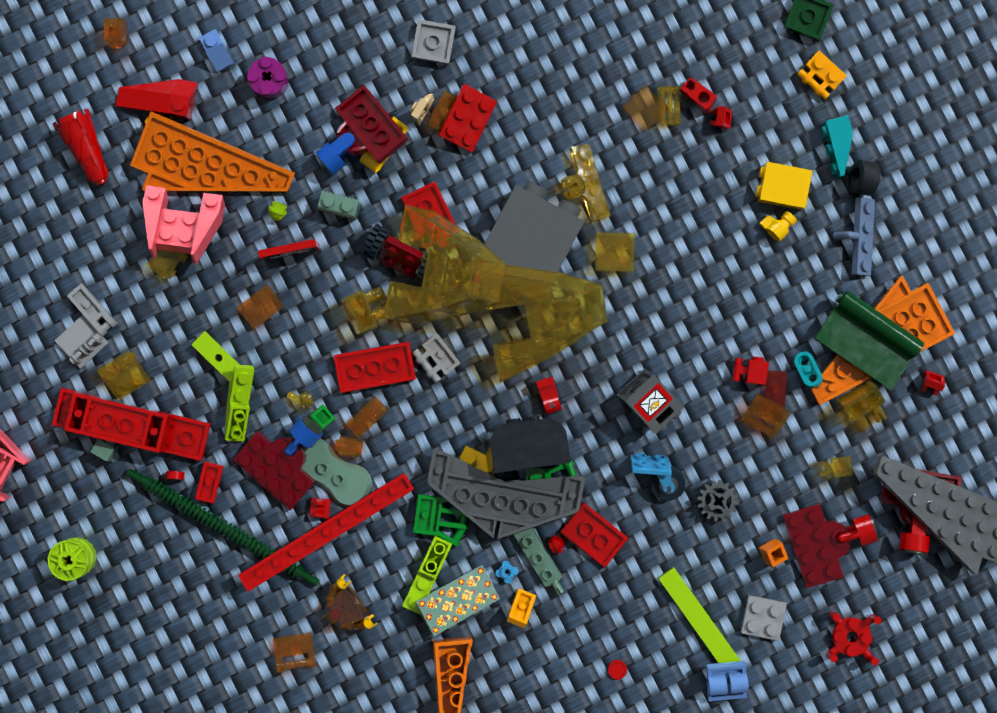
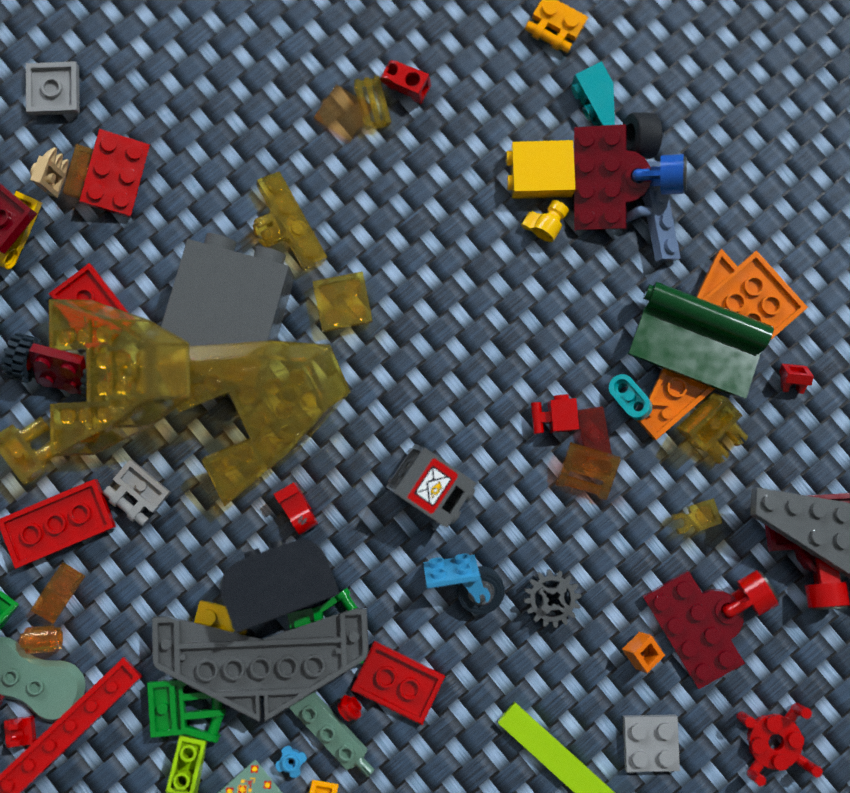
camera: 15 degrees left, 5 degrees down
red tile [709,106,732,129] -> none
none -> dark red plate [574,124,687,231]

